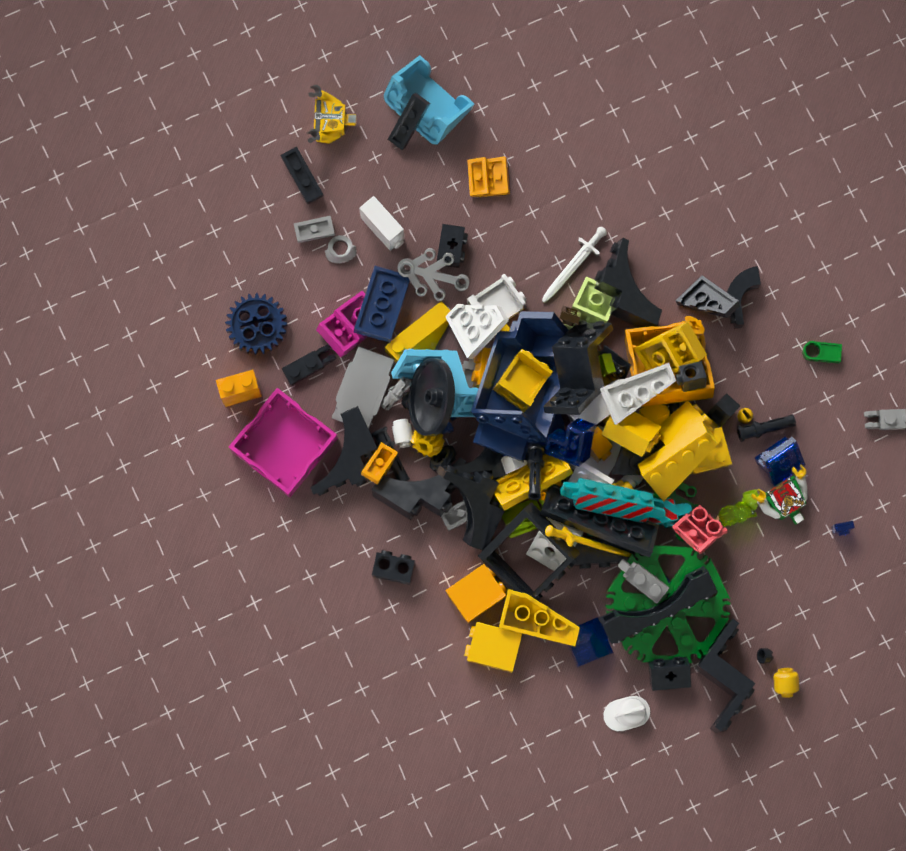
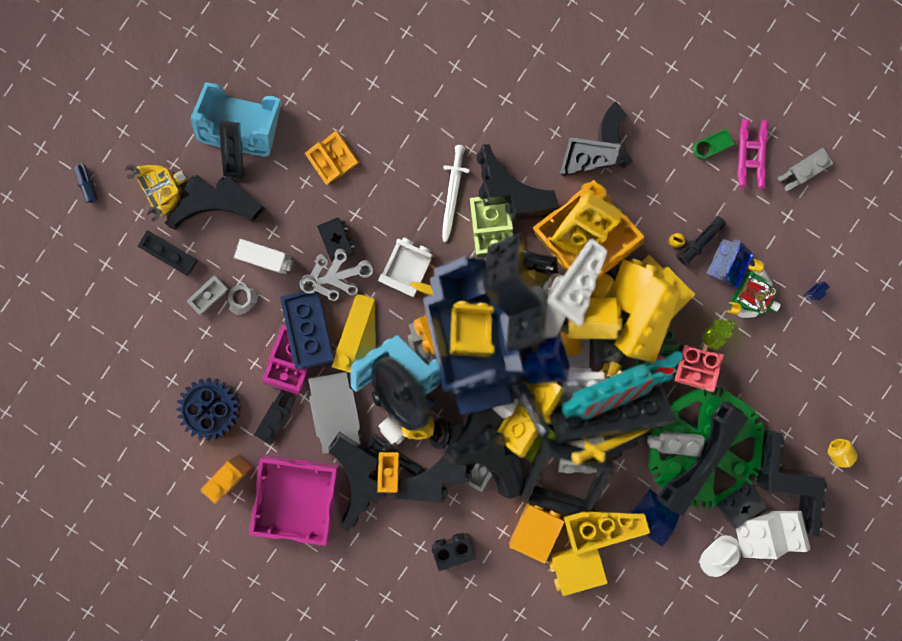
camera: 25 degrees left, 10 degrees up
light grey pin [381,377,411,410] -> none
white plate [446,304,509,359] -> none
dark brown plate [559,306,581,326] -> none
lime slope [599,353,616,377] -> none
black brick [676,361,707,392] -> none
black brick [707,393,740,427] -> none
lime plate [742,490,759,510] -> none
black hinge [757,648,774,664] -> none
none -> dark blue axle [74,164,98,203]
none -> black arch [165,175,266,230]
none -> white bracket [736,511,810,559]
none -> dark pink piece [737,119,769,189]

